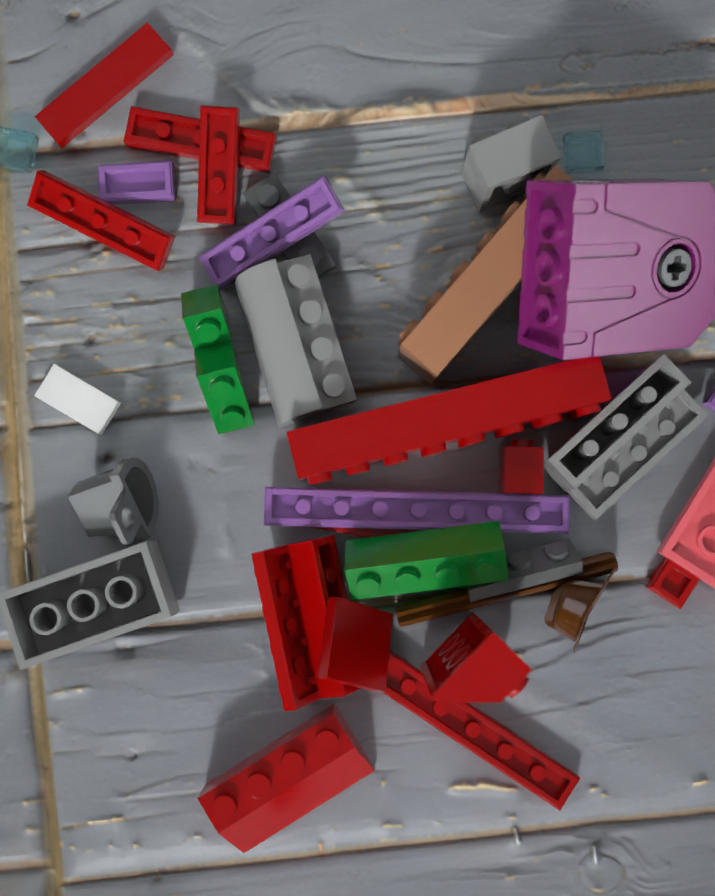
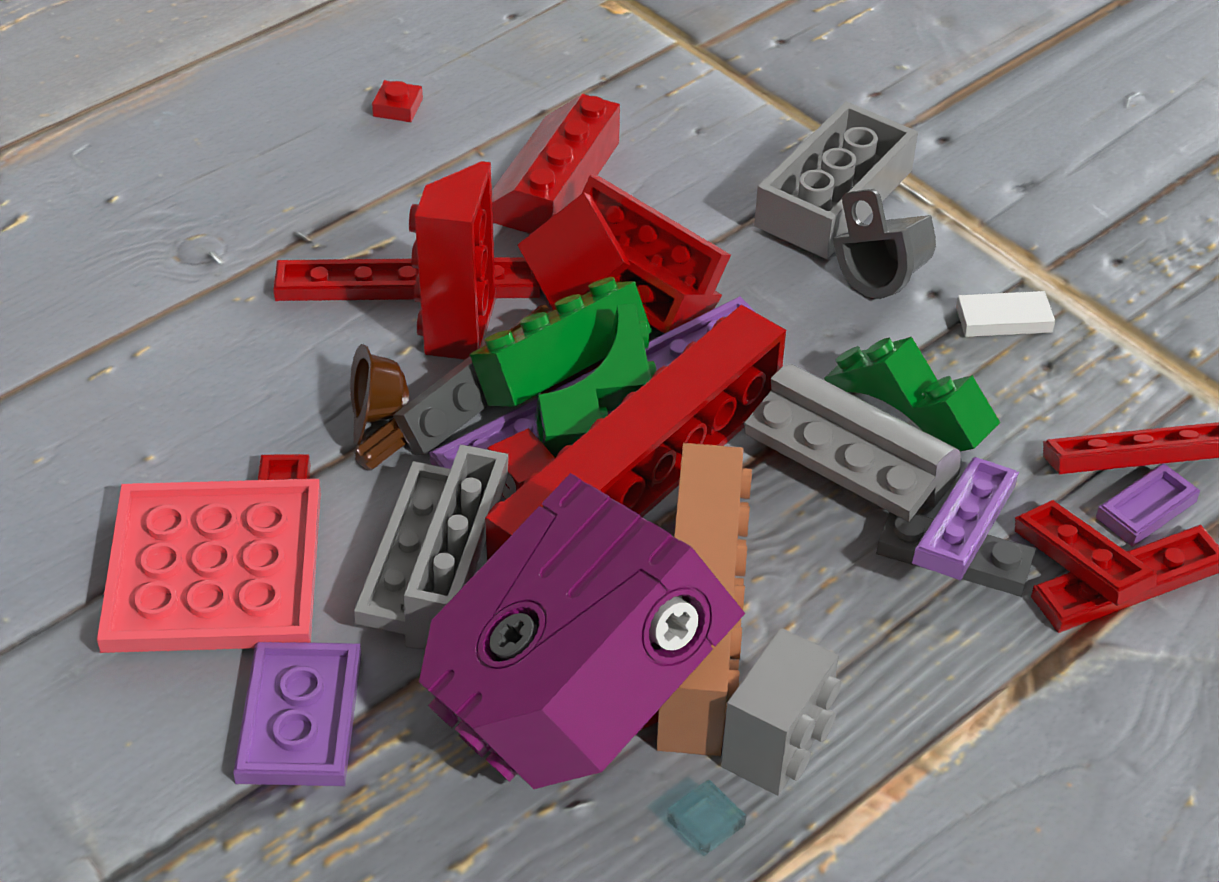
camera: 140 degrees right, 40 degrees down
none -> green arch [535,303,657,458]

